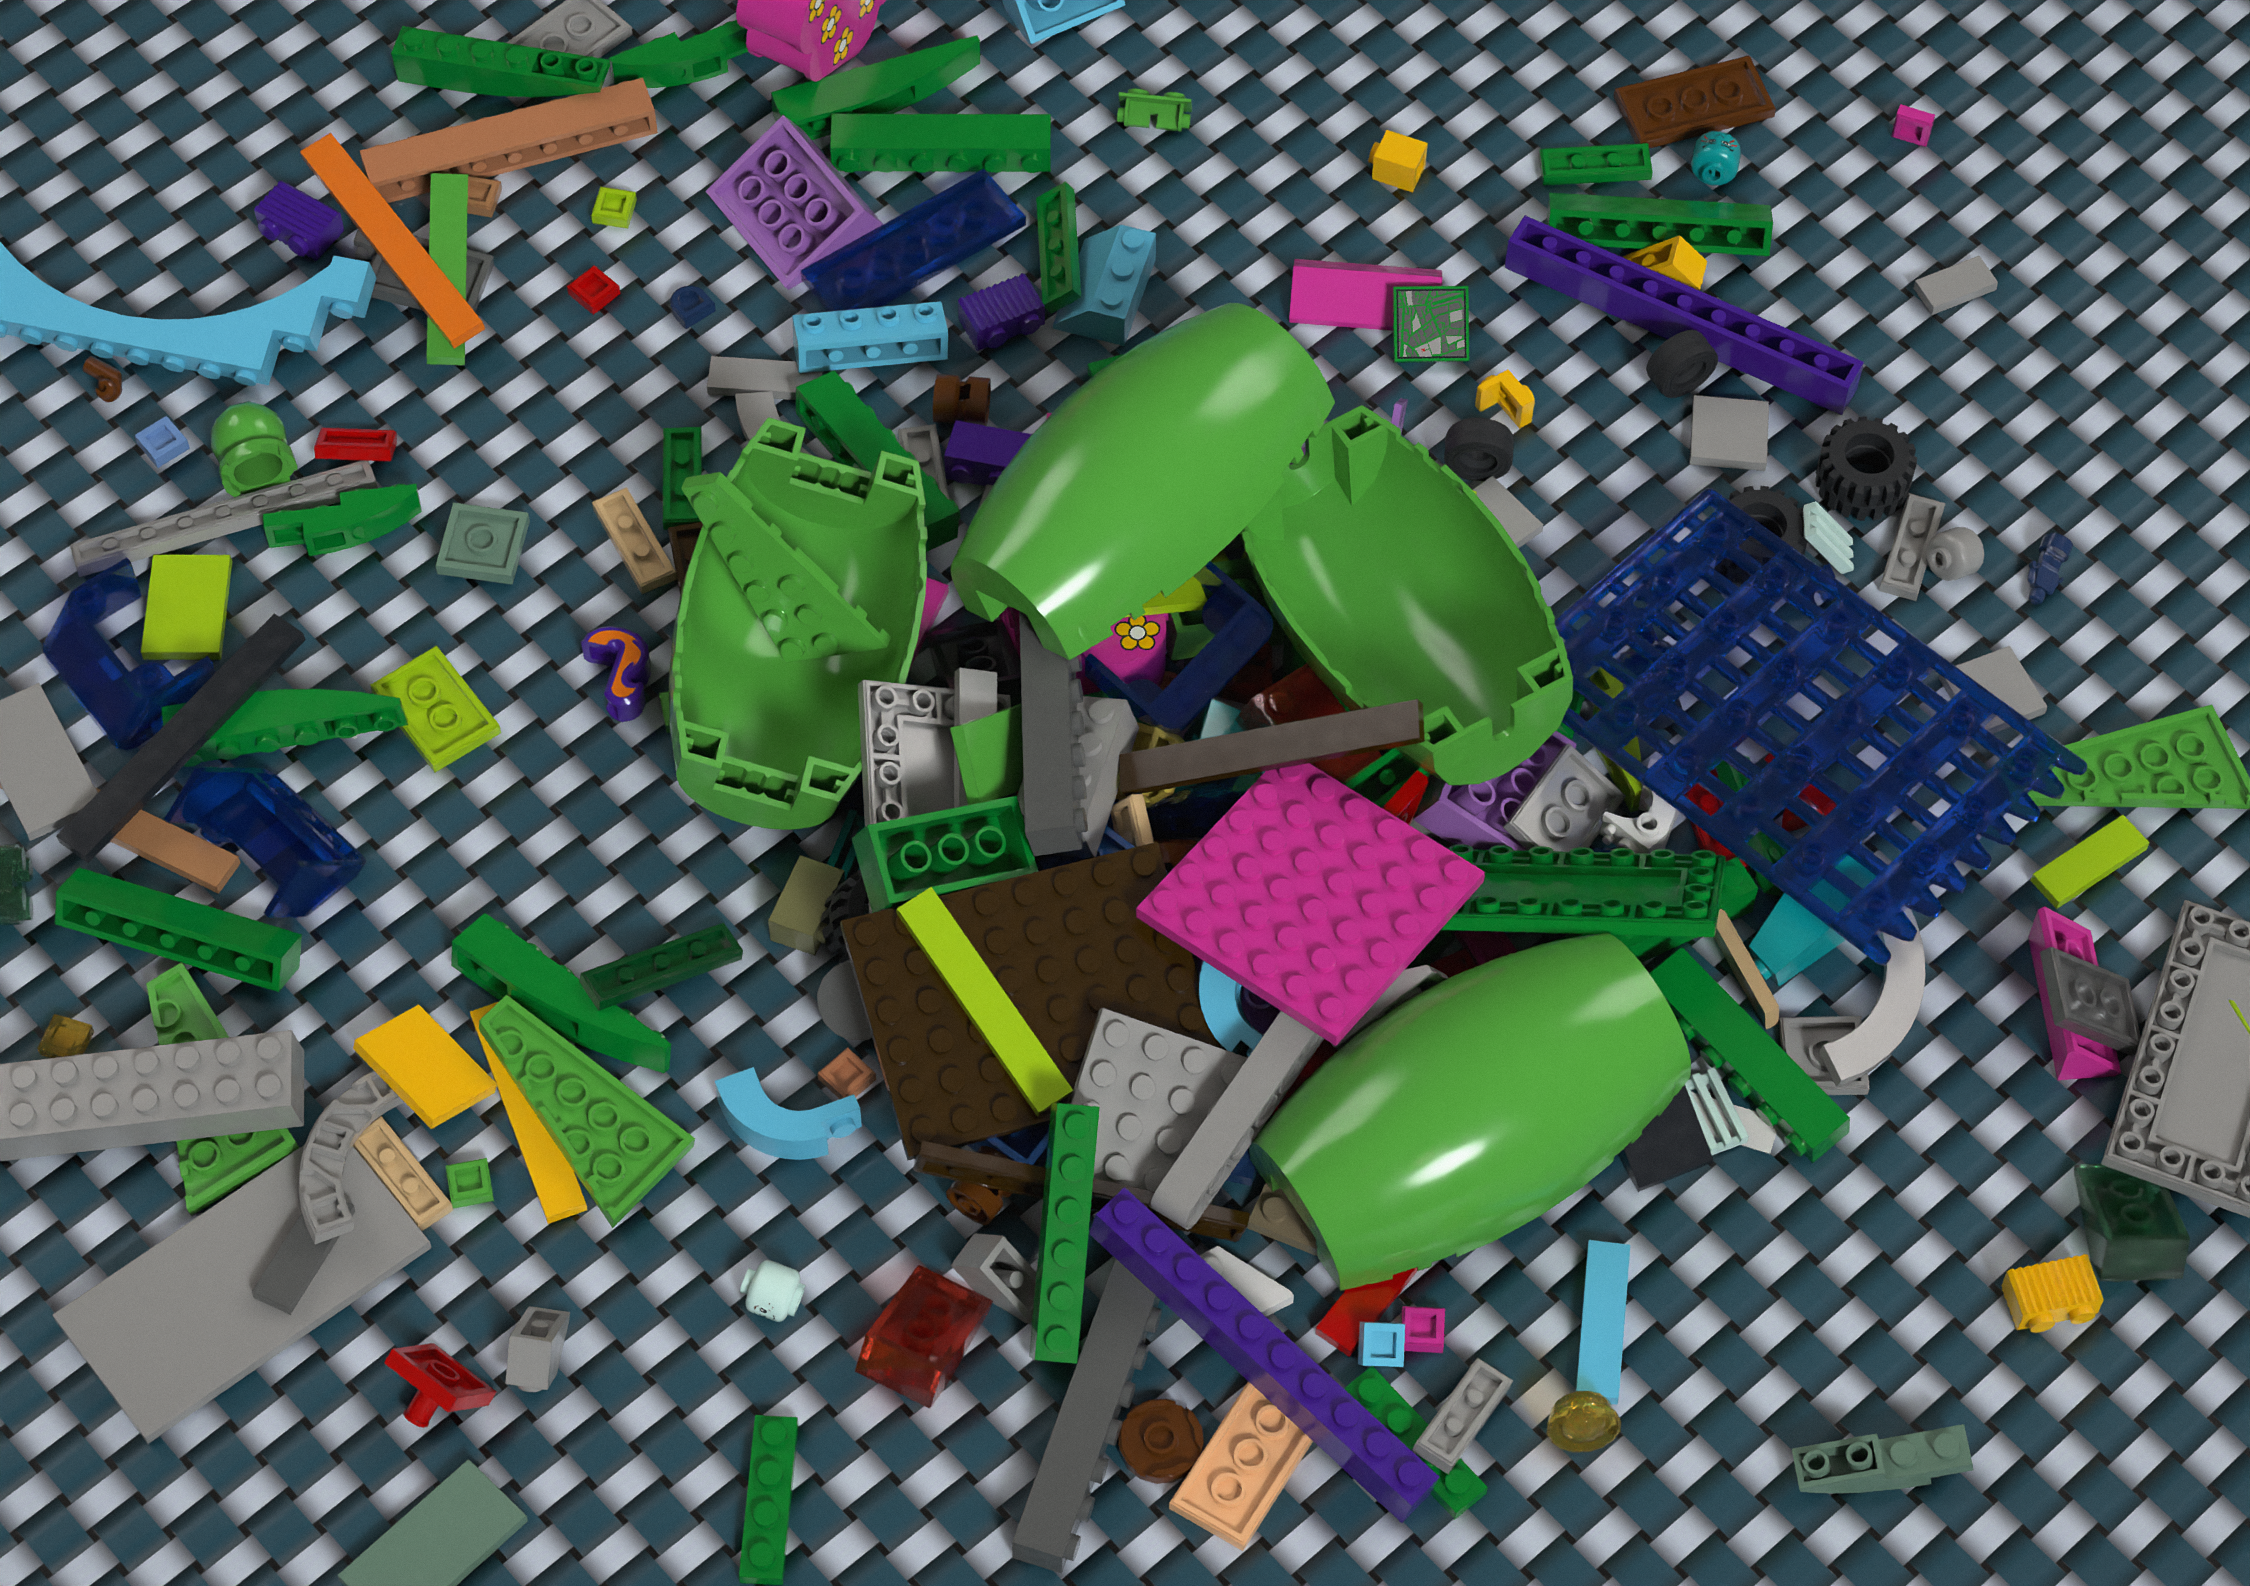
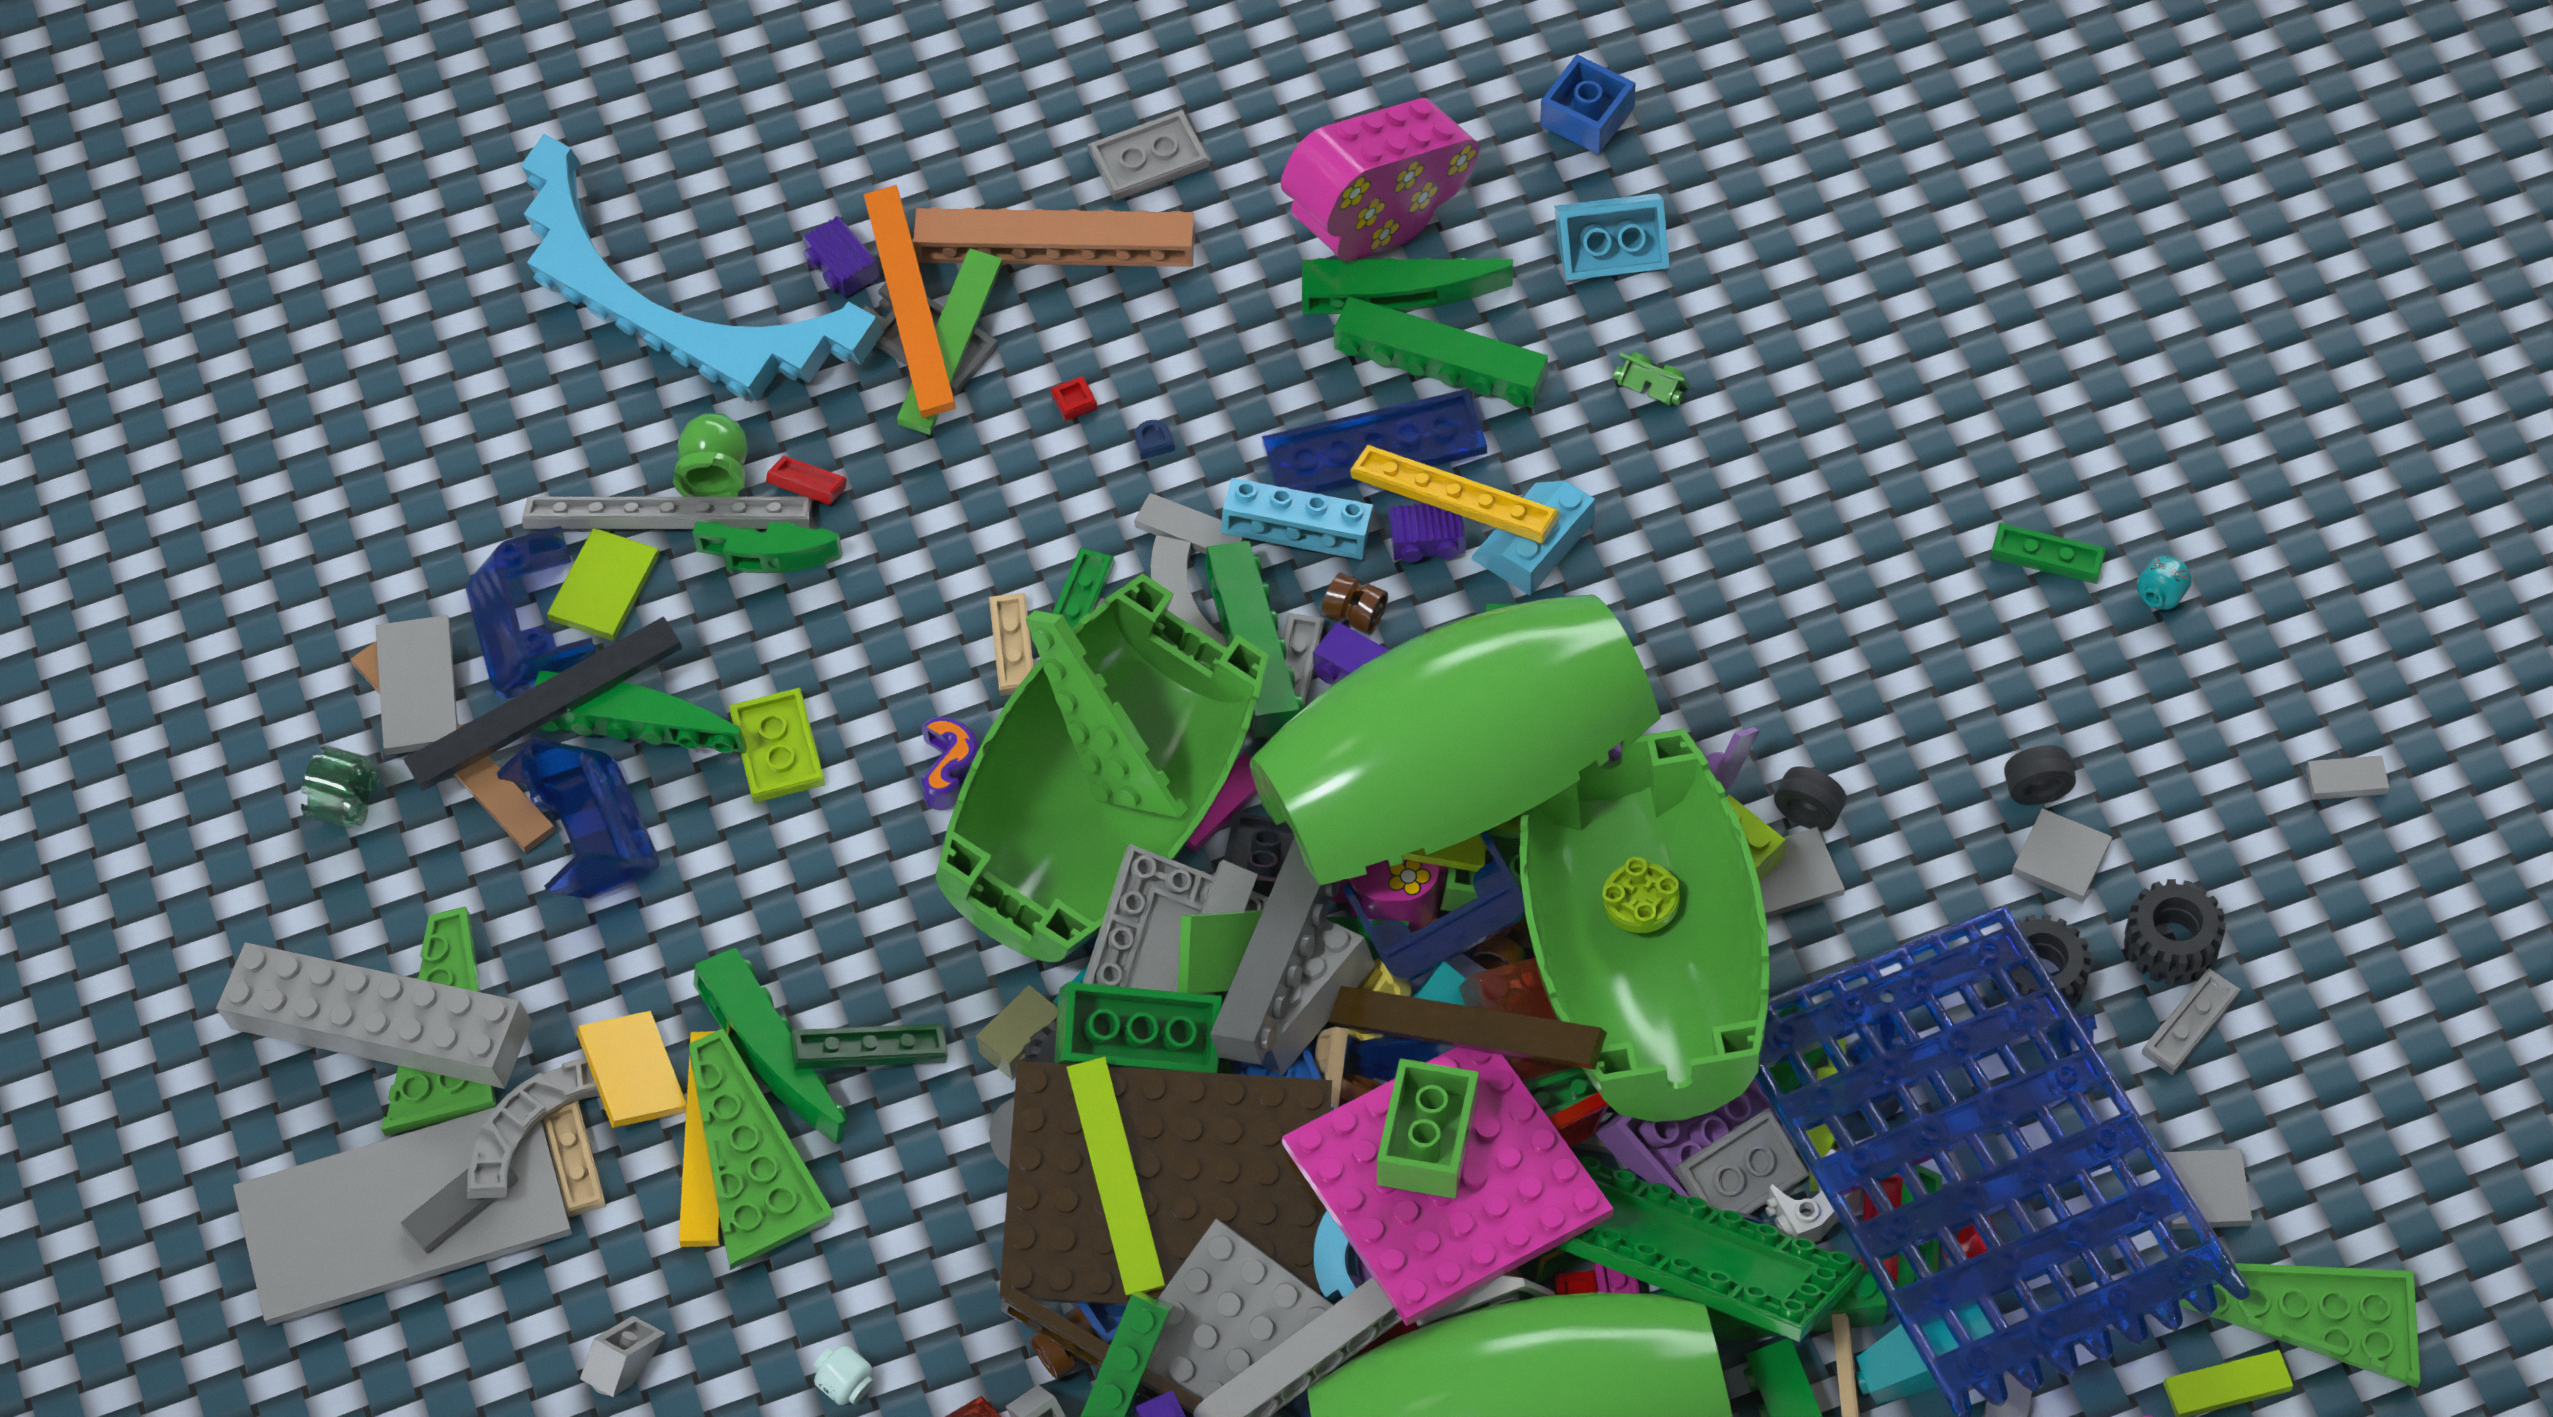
camera: 25 degrees right, 0 degrees up
clear yellow tile [37,1014,94,1058] -> none
green brick [55,867,302,992] -> none
reddish brown arm [83,356,122,402] -> none
medium blue plate [135,416,190,468] -> none
red tile [384,1343,497,1428] -> none
green slope [391,26,611,97] -> none
sand green plate [435,502,530,585] -> none
bright green tile [446,1158,494,1209] -> none
medium nougat tile [467,176,502,218] -> none
lime tile [591,187,637,229] -> none
green slope [609,20,748,88] -> none
medium lavender slope [705,115,884,290] -> none
medium azure arch [715,1067,862,1160] -> none
nougat tile [818,1047,876,1099] -> none
green plate [1036,181,1081,314] -> none
dark pink slope [1289,259,1443,331] -> none
yellow brick [1368,130,1428,193] -> none
tile [1393,286,1469,363] -> none
yellow bracket [1475,369,1535,429] -> none
dark purple brick [1505,215,1864,415] -> none
green brick [1546,193,1773,256] -> none
reddish brown tile [1614,55,1776,148] -> none
yellow slope [1623,235,1707,290] -> none
light aqua tile [1803,501,1854,574] -> none
dark pink tile [1892,104,1935,147] -> none
light grey head [1926,527,1984,581] -> none
dark blue piece [2027,533,2073,605] -> none
none -> yellow tile [1350,445,1559,544]
none -> bright green brick [1377,1059,1479,1199]
none -> lime tile [1602,857,1680,933]

